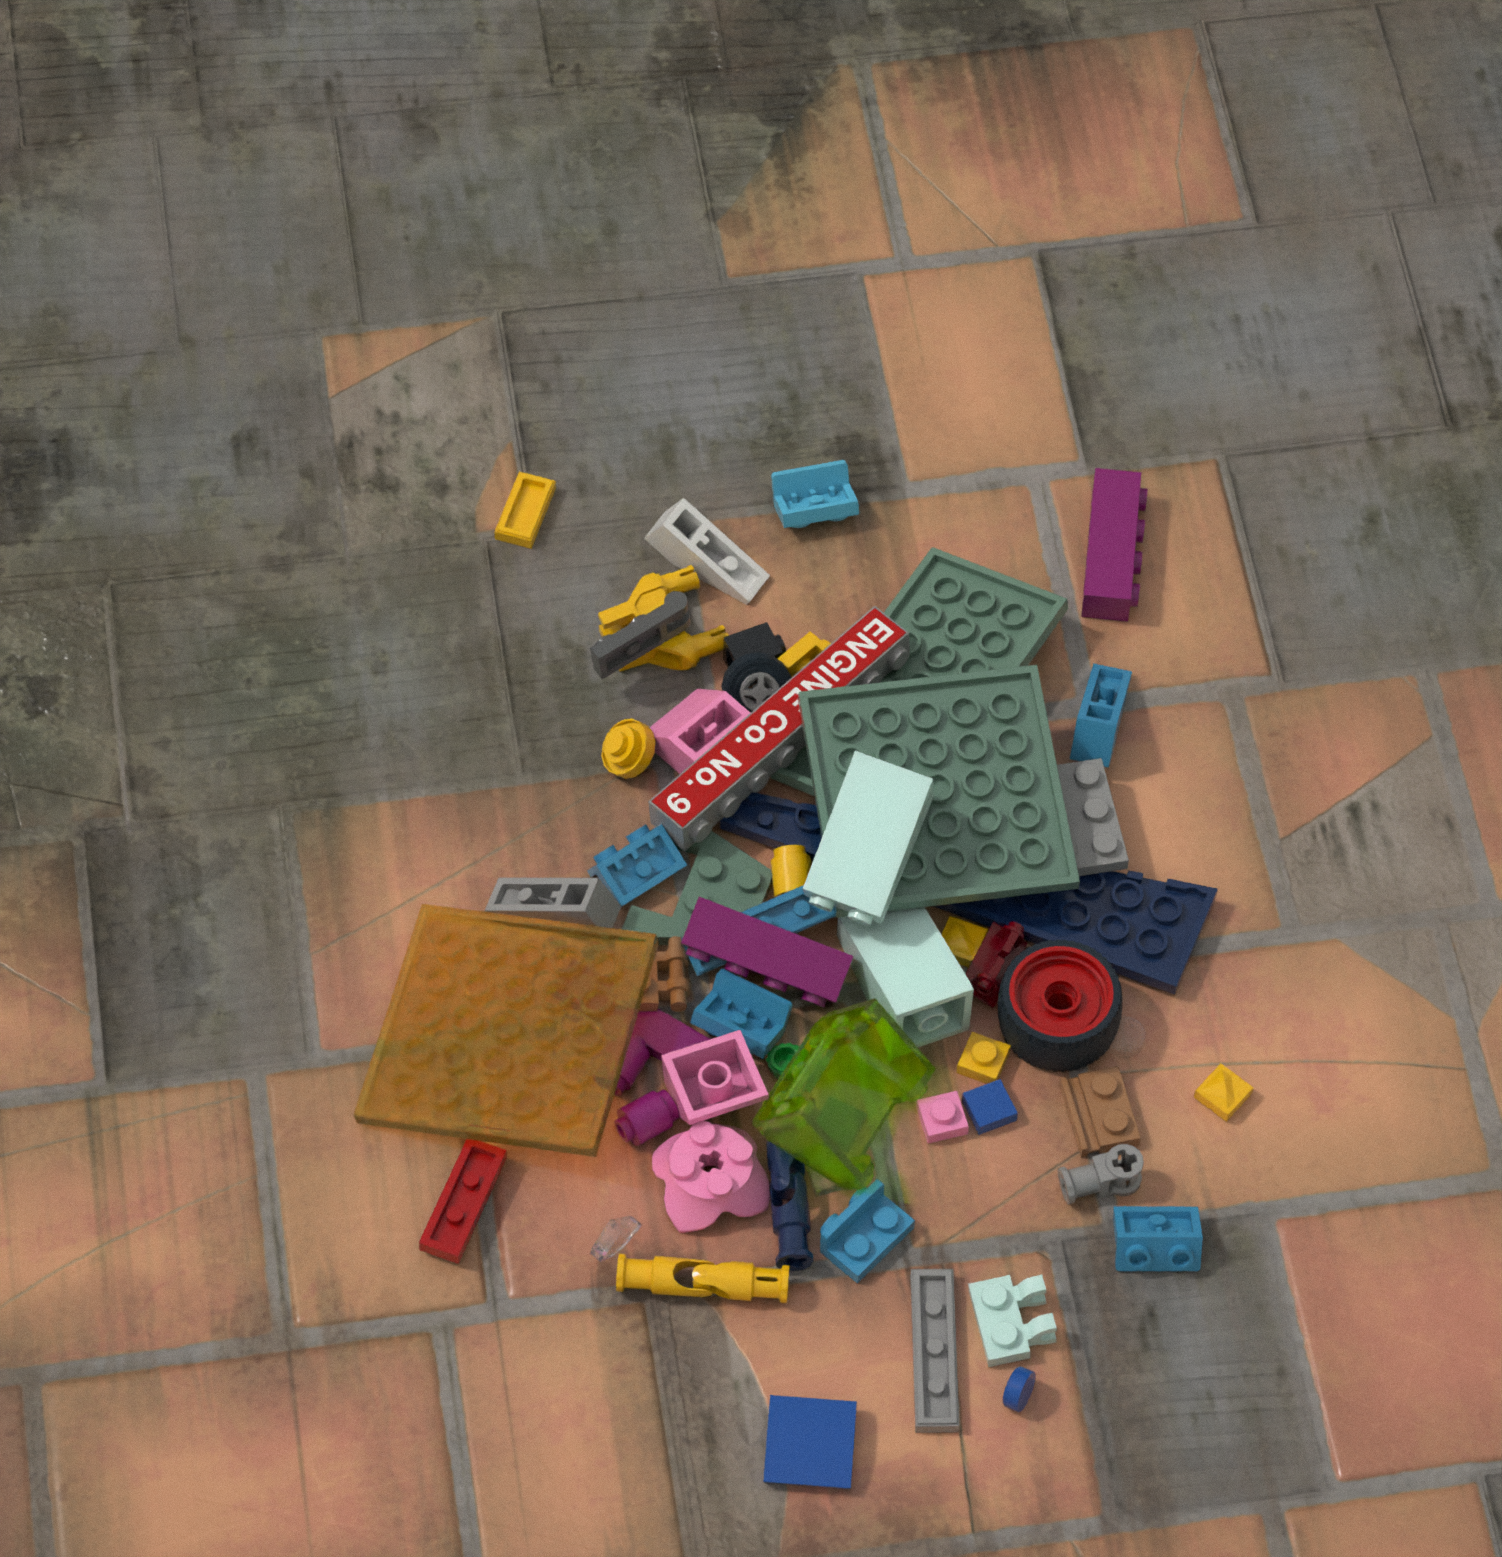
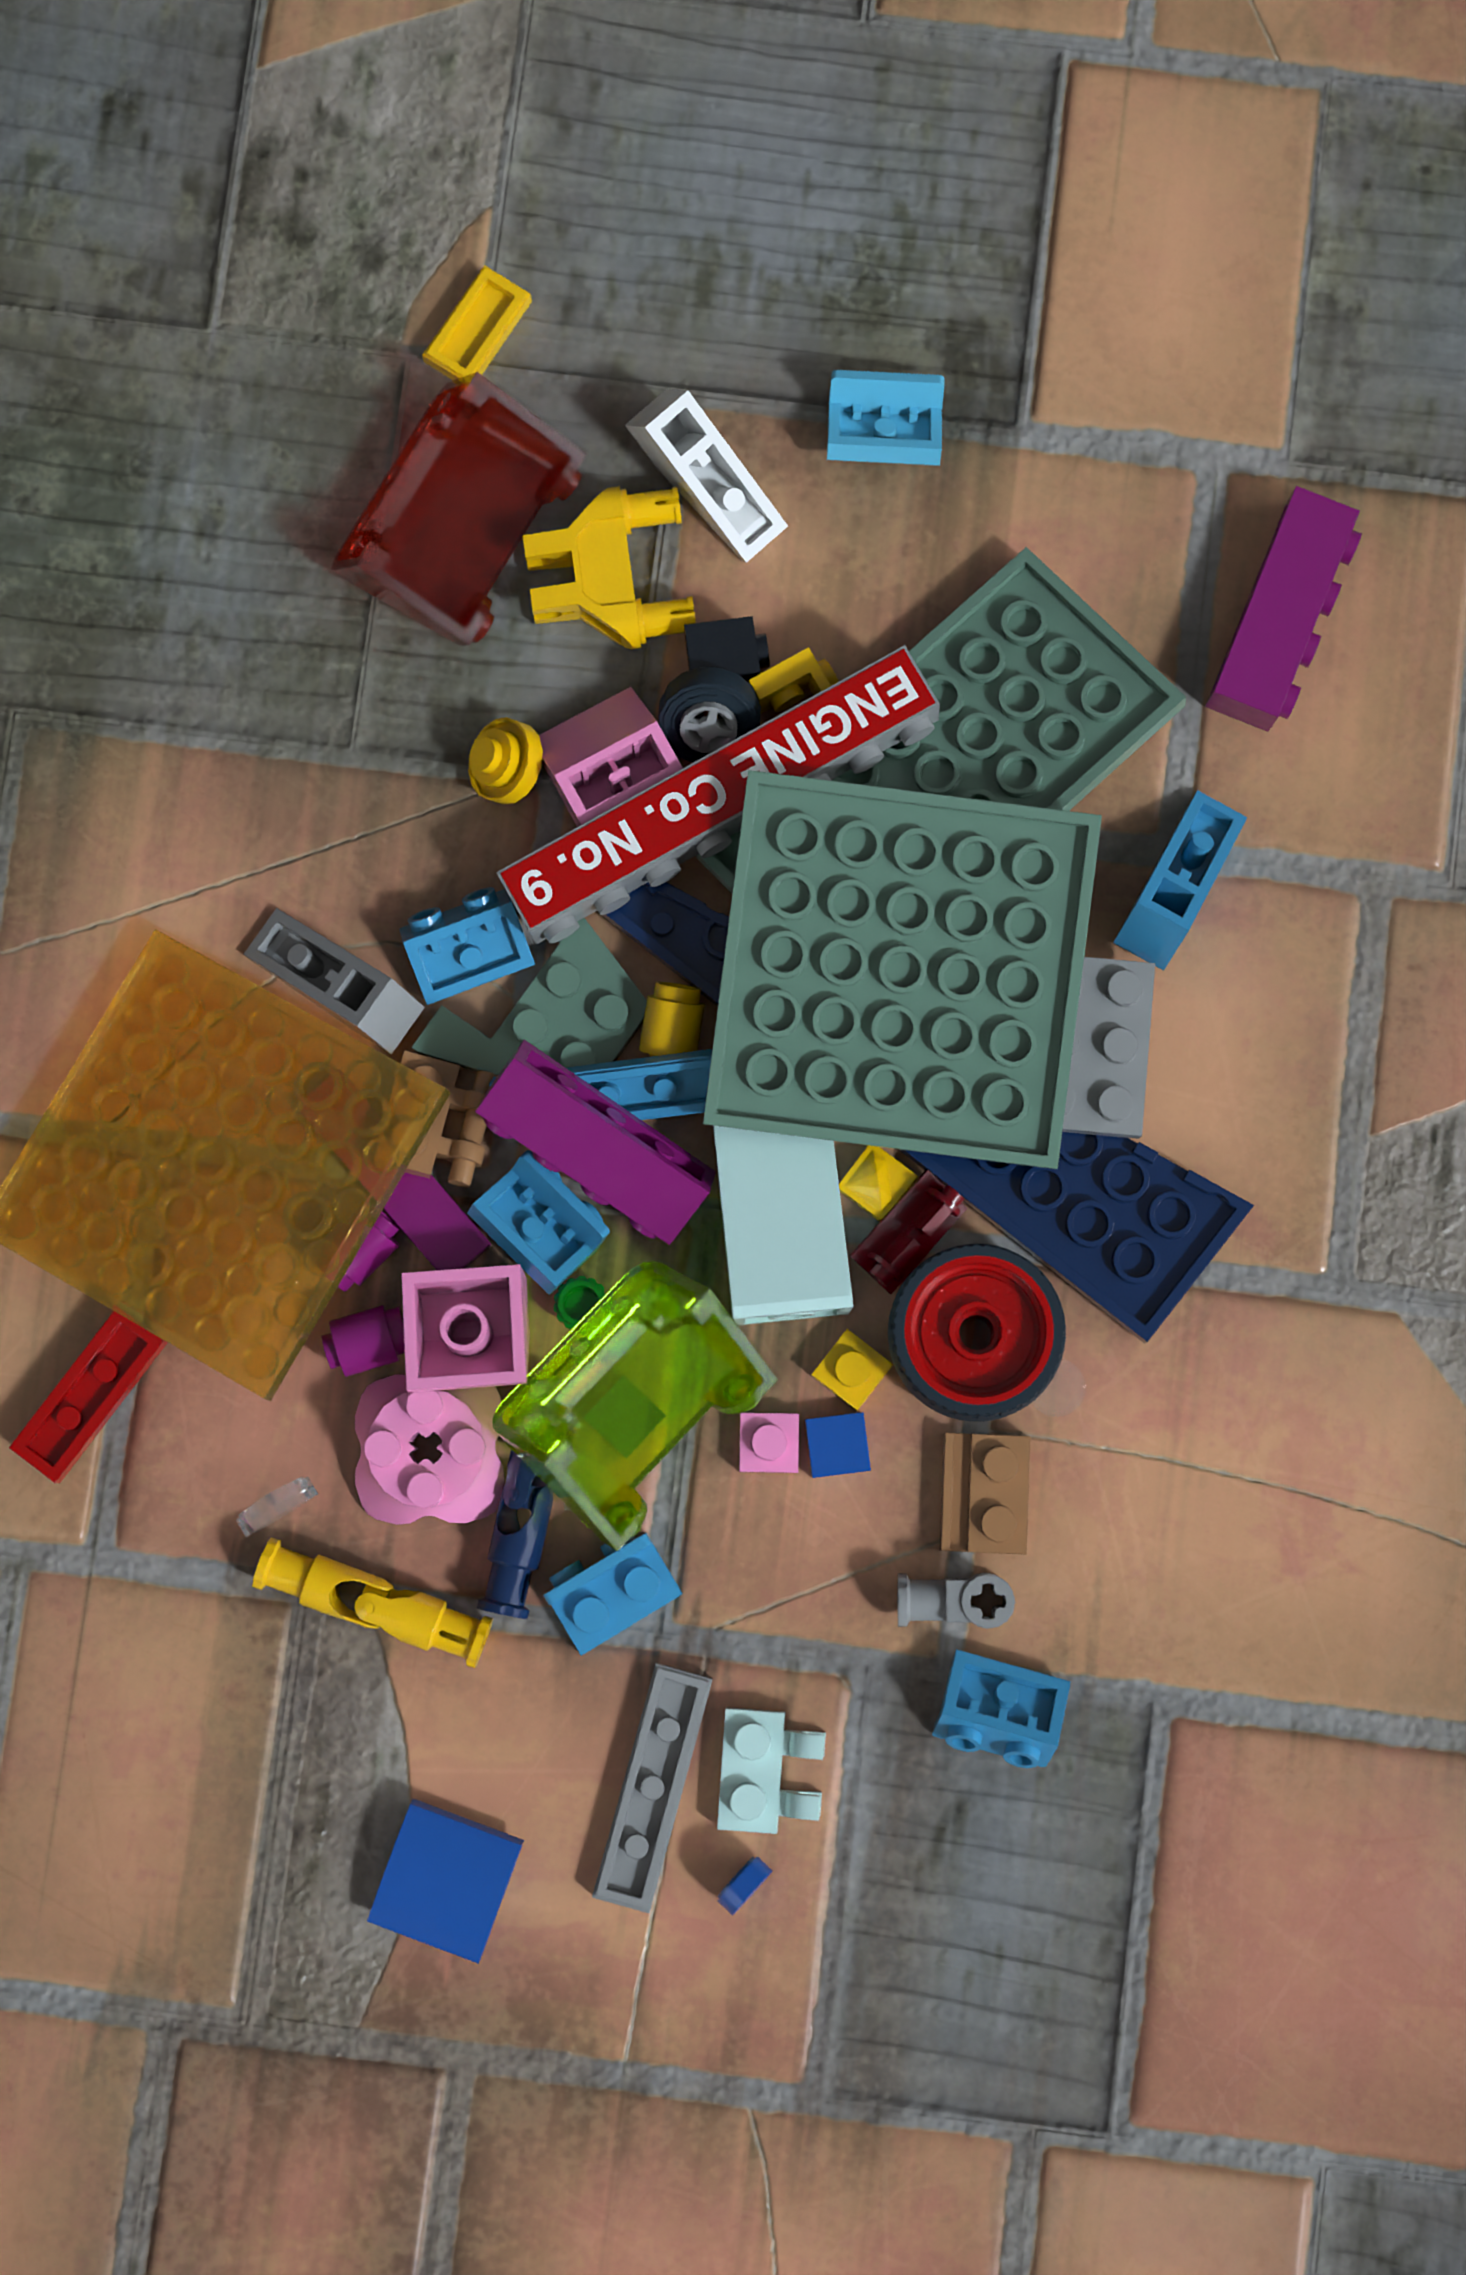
camera: 15 degrees right, 25 degrees up
dark grey plate [590,591,690,679] -> none
light aqua slope [803,751,935,926] -> none
yellow tile [1194,1063,1254,1122] -> none
none -> clear red windscreen [331,372,587,646]

